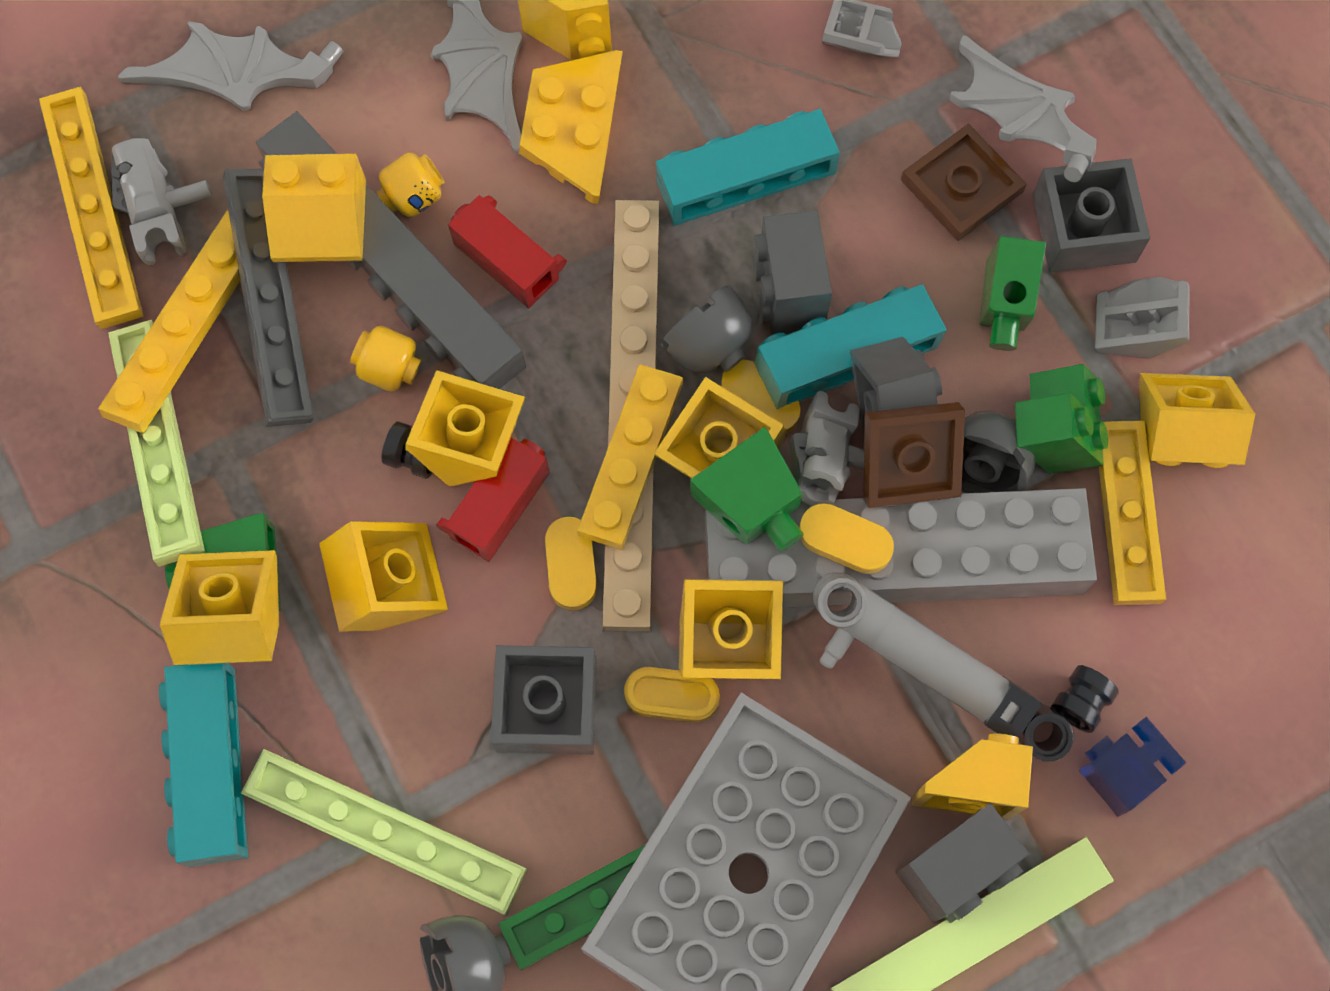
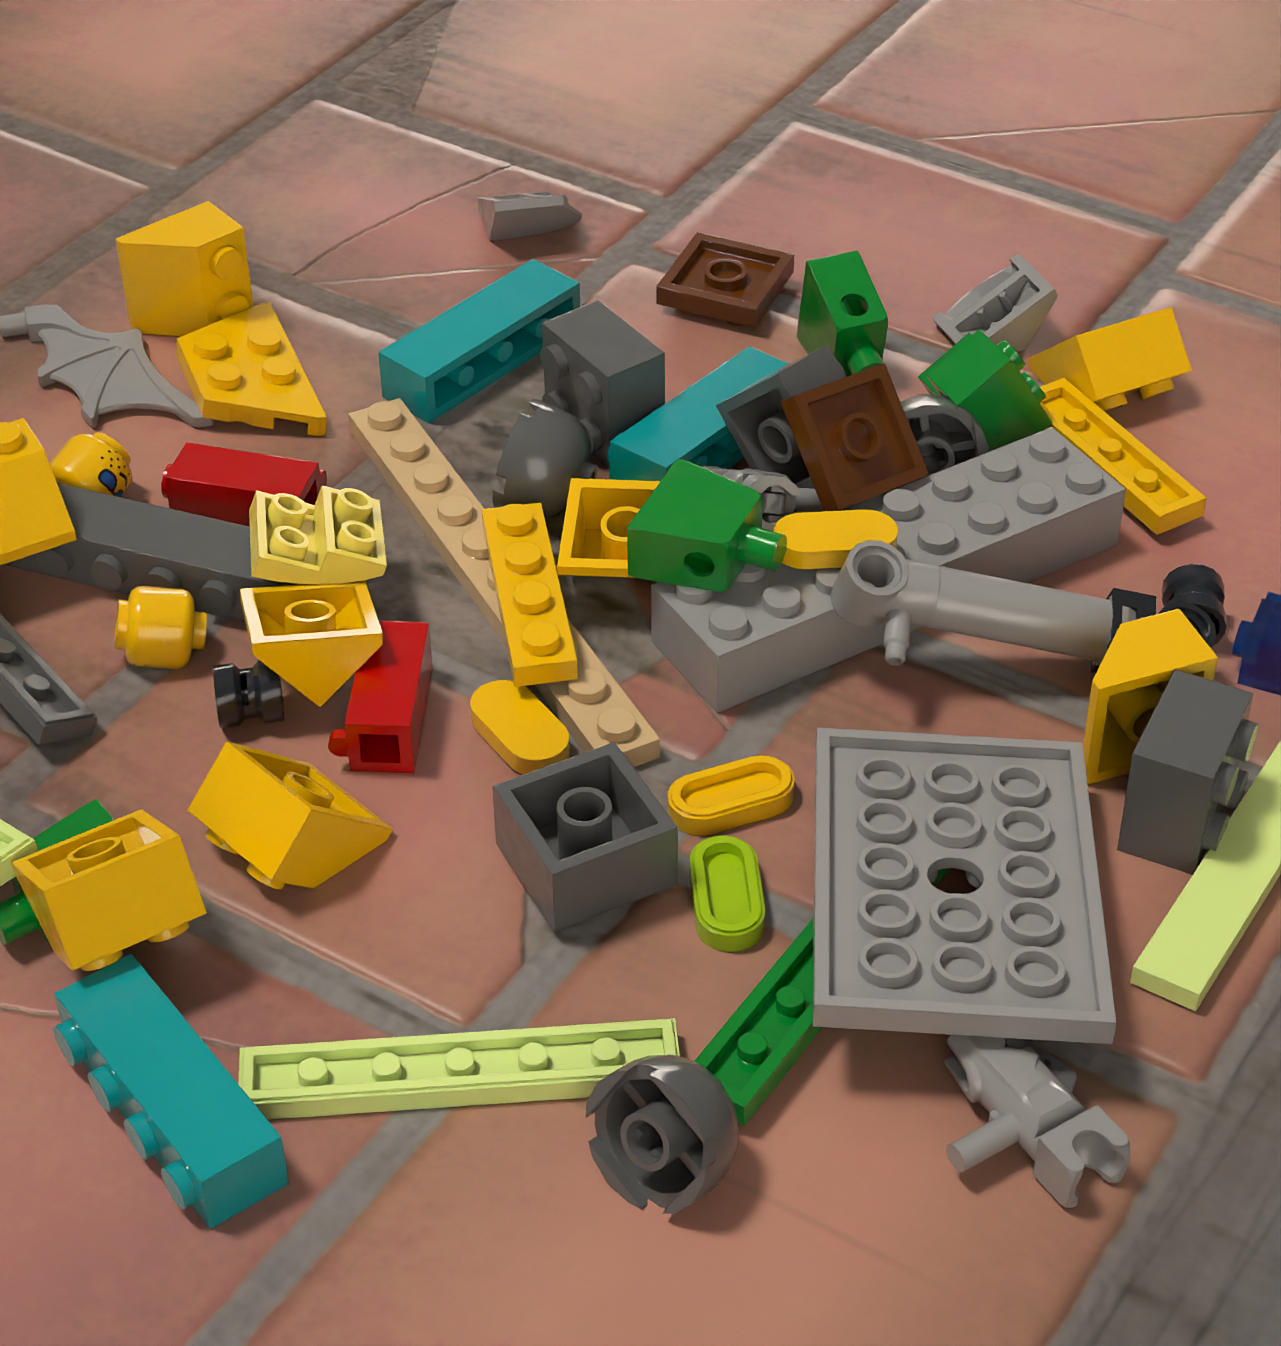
camera: 30 degrees left, 30 degrees down
yellow slope [679,579,783,679] -> none
light grey animal [950,35,1097,182] -> none
dark grey brick [1033,158,1150,273] -> none
none -> light yellow slope [249,485,387,585]
none -> lime tile [689,836,765,952]

